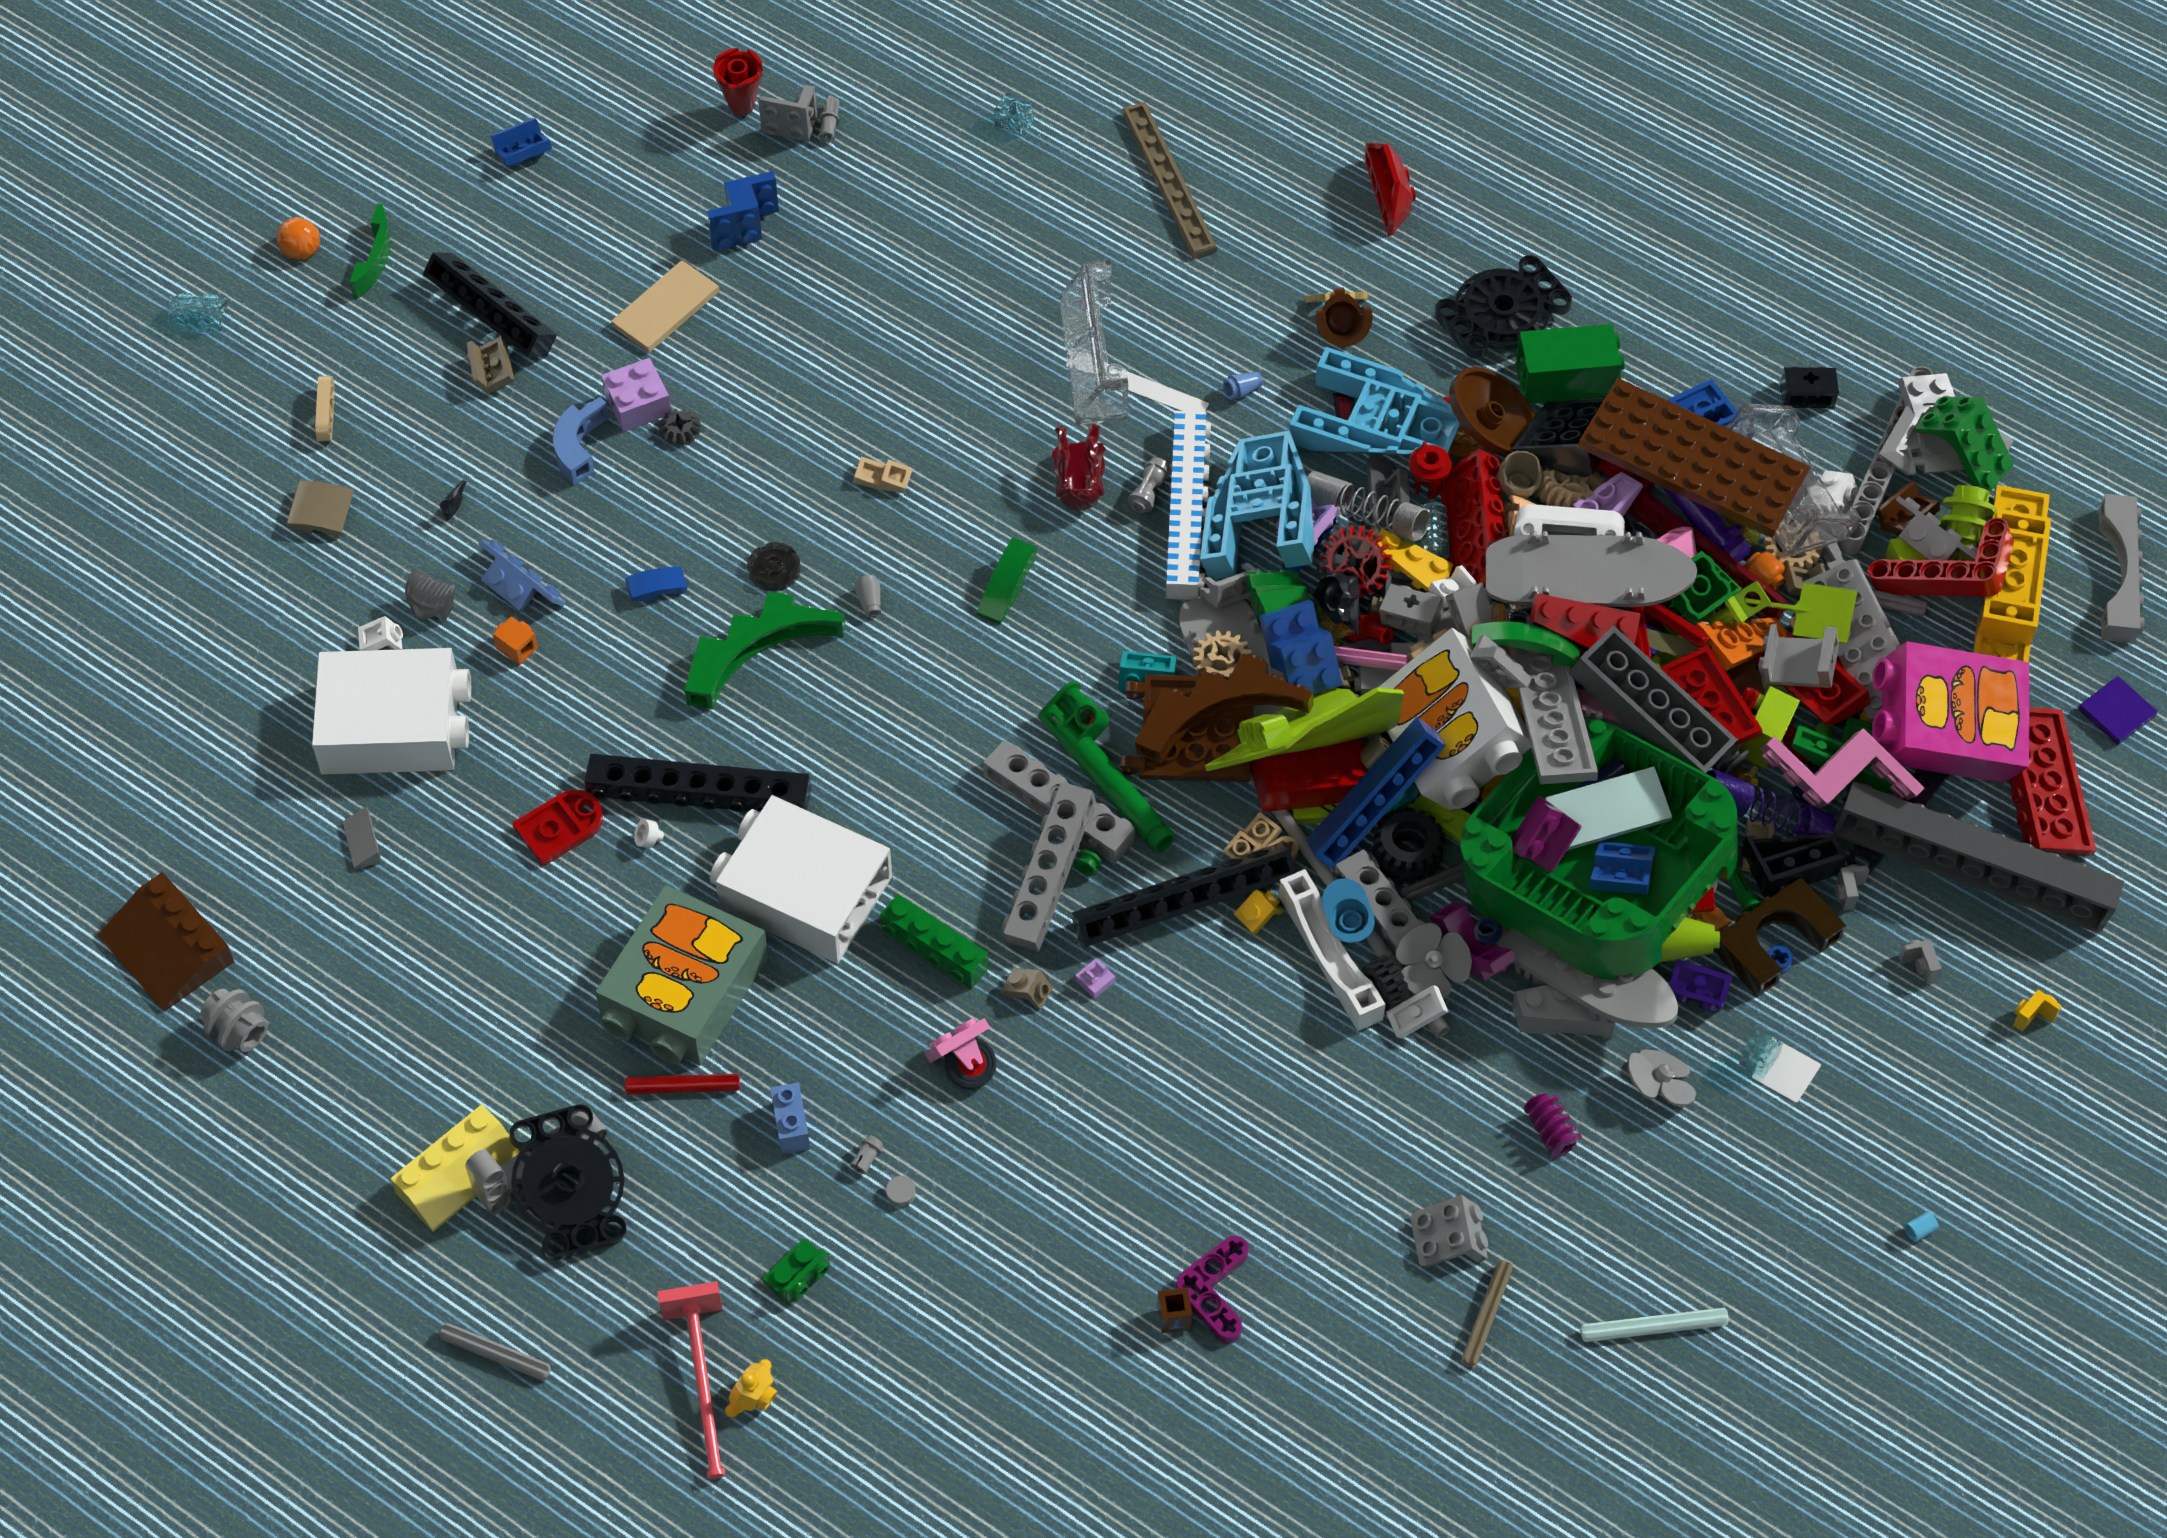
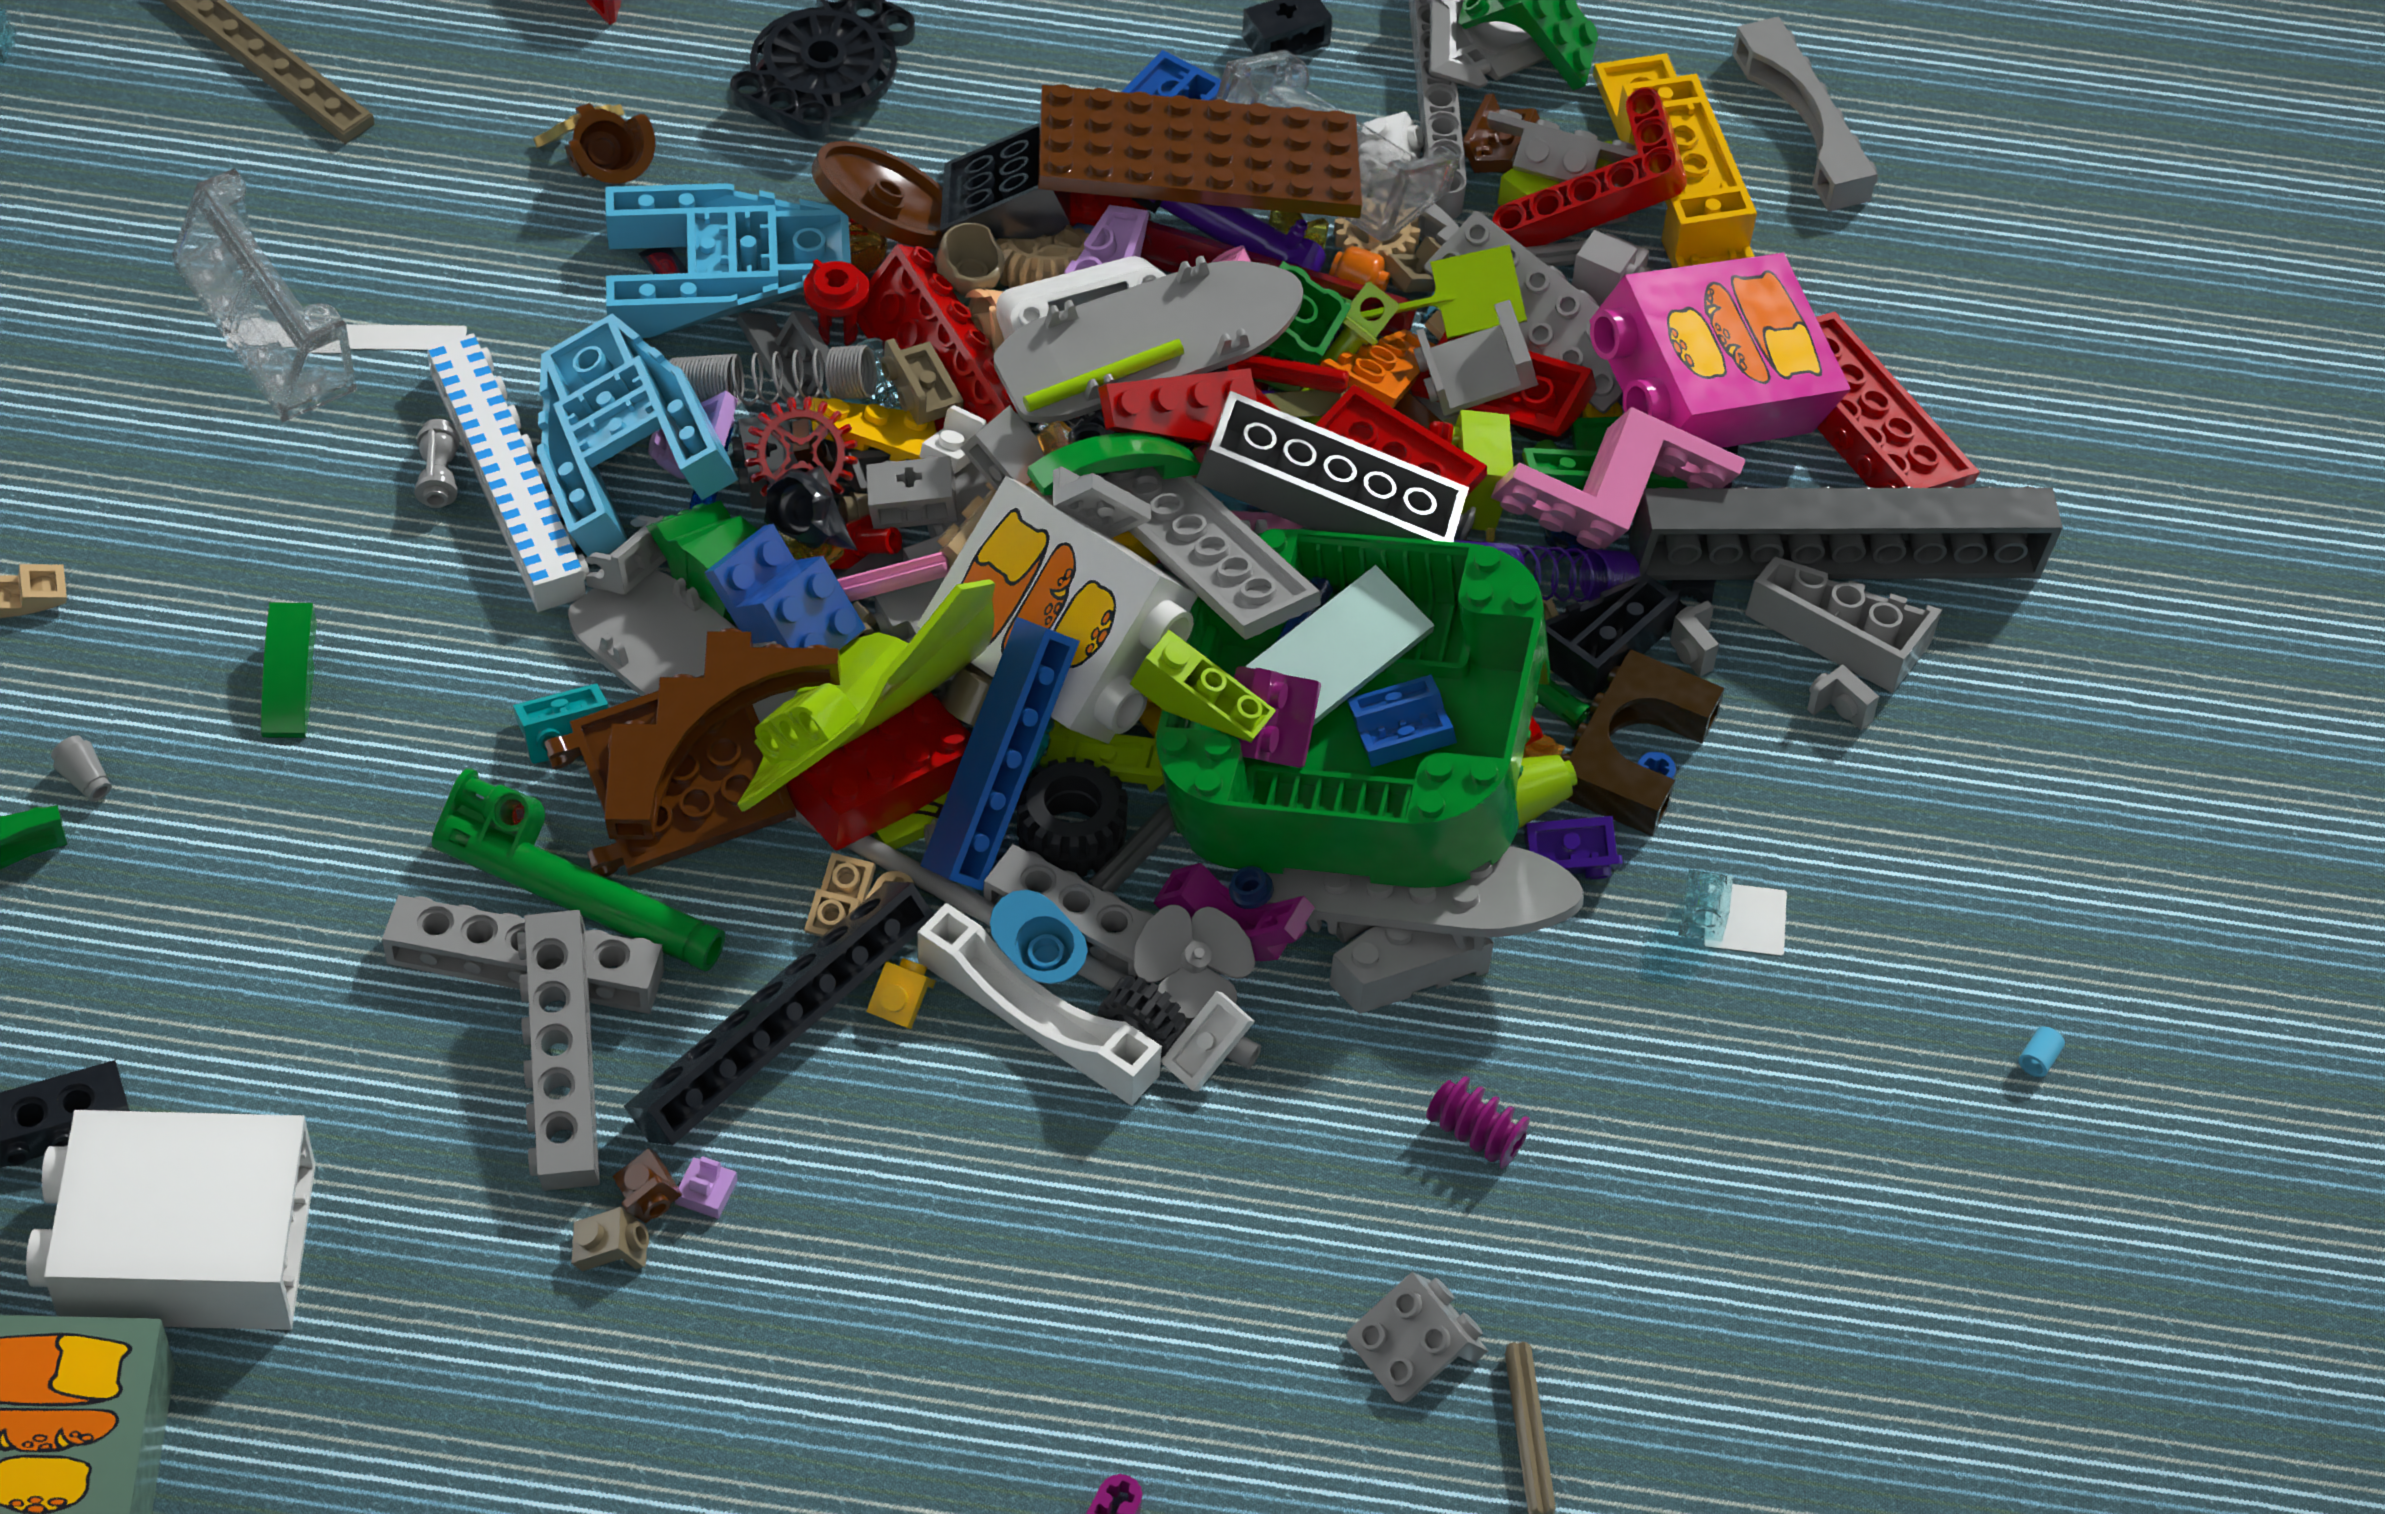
camera: 30 degrees left, 5 degrees down
green brick [880,894,989,989] -> none
plate [924,1018,996,1089] -> none
dark red hair [1052,424,1106,511] -> none
green bush [1074,850,1102,876] -> none
tan gear [1193,630,1252,677] -> none
medium blue cone [1223,372,1263,400] -> none
green brick [1515,324,1625,404] -> none
light aqua axle [1581,1308,1729,1342] -> none
light grey piece [1628,1049,1696,1106] -> none
lime piece [1939,485,1996,545] -> none
yellow bracket [2013,989,2062,1032] -> none
dark purple tile [2078,676,2158,745] -> none
none -> reddish brown bracket [612,1148,682,1223]
none -> dark tan bracket [880,338,964,425]
none -> lime bar [1023,339,1184,413]
none -> lime slope [1130,630,1276,742]
none -> light grey brick [1572,230,1651,307]
none -> light grey wedge [1745,557,1942,693]

